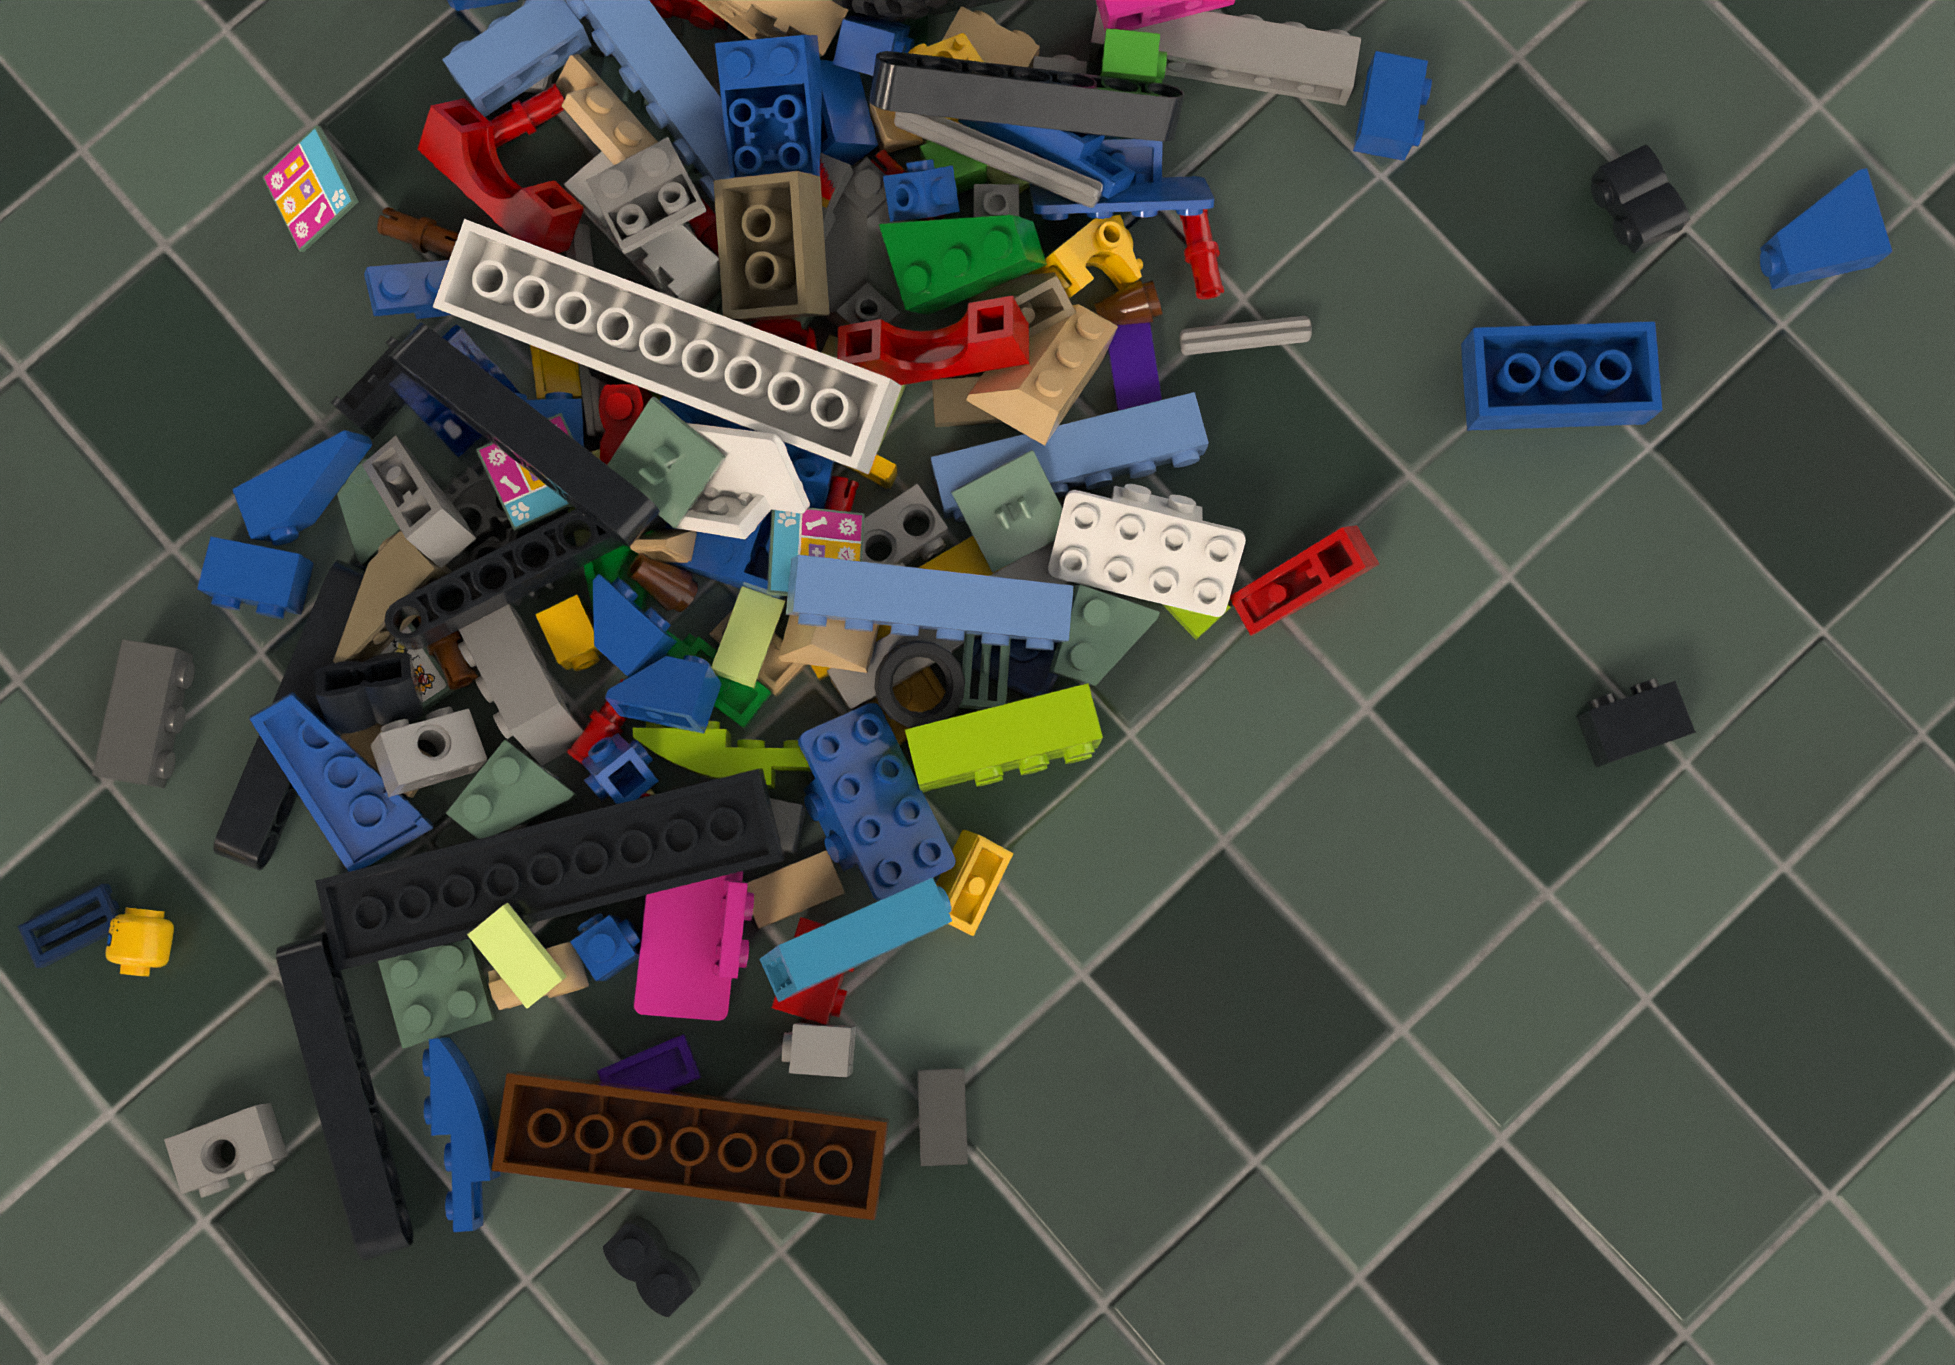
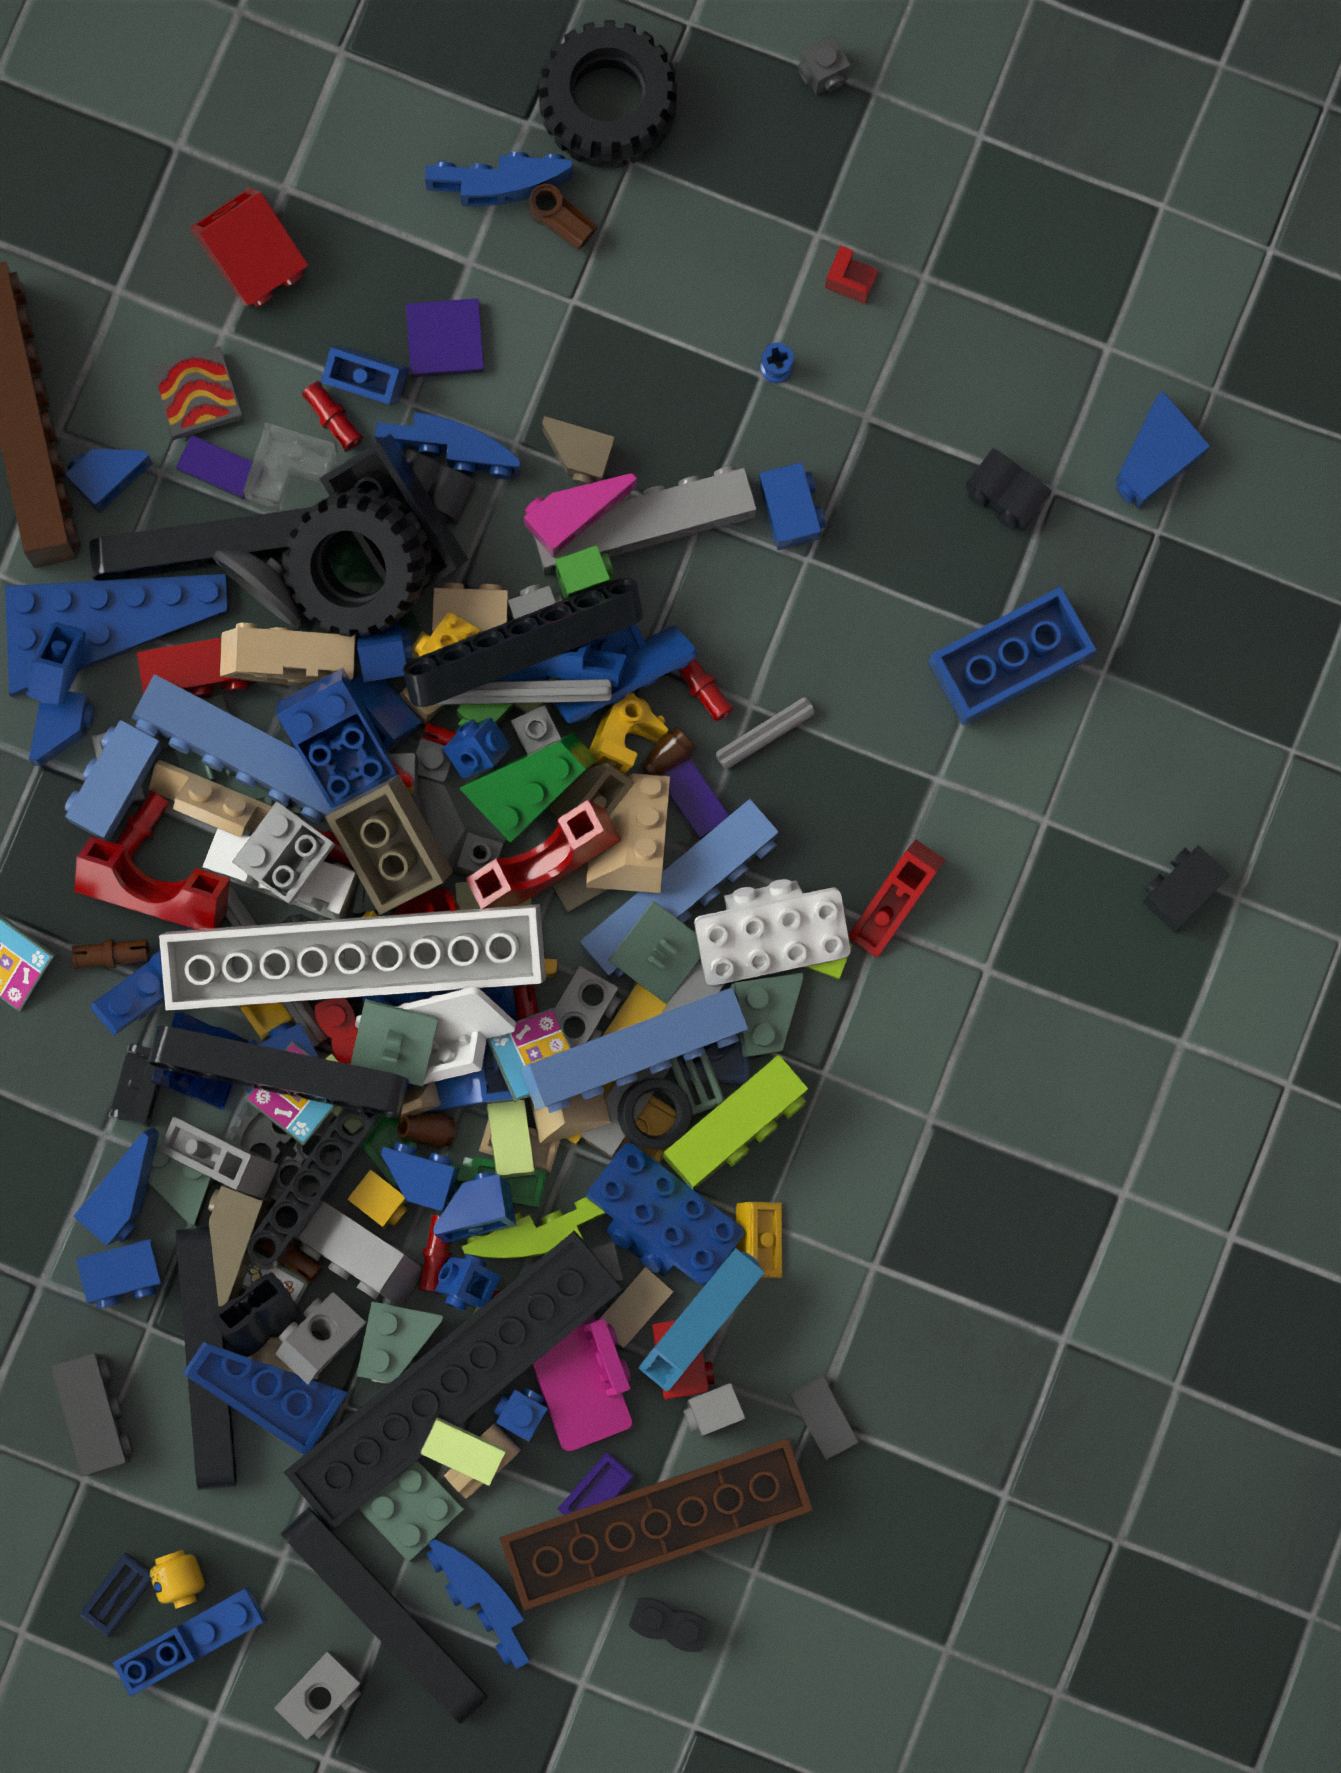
camera: 30 degrees left, 0 degrees up
none -> blue slope [113,1587,267,1697]

